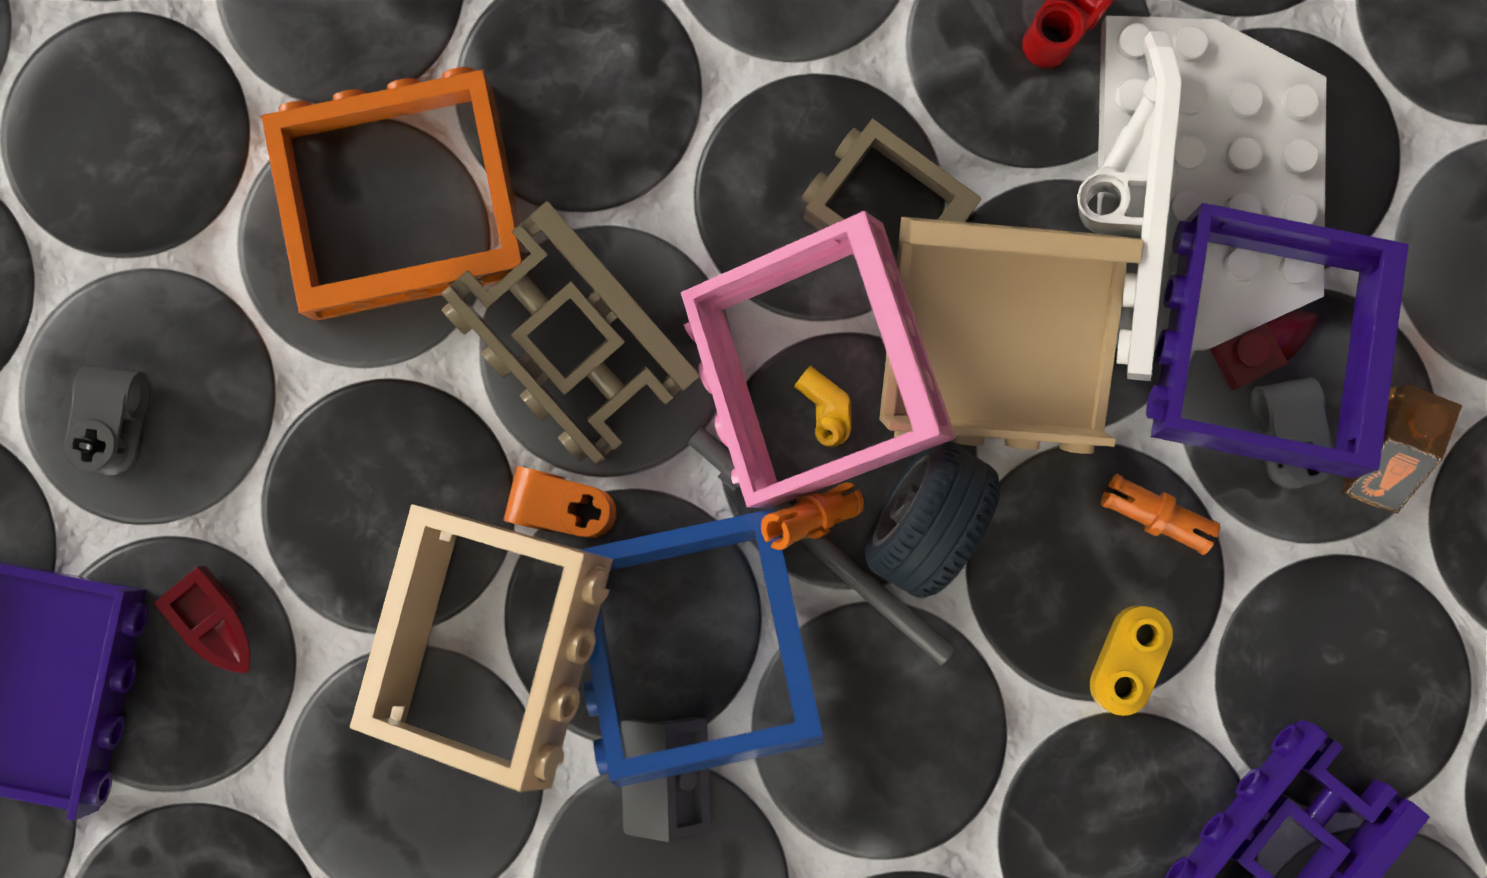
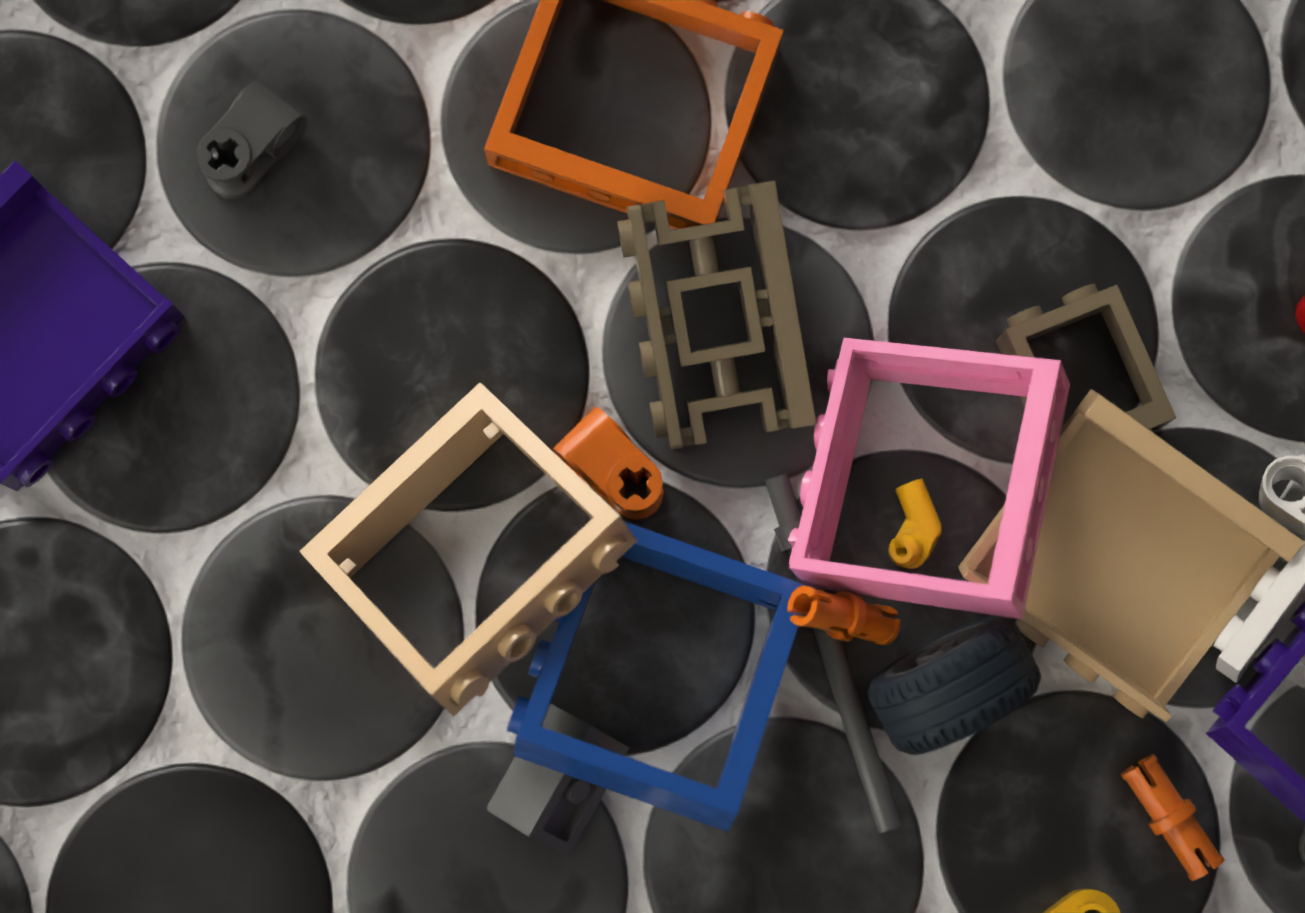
camera: 25 degrees right, 5 degrees down
dark red plate [154,566,250,674] -> none

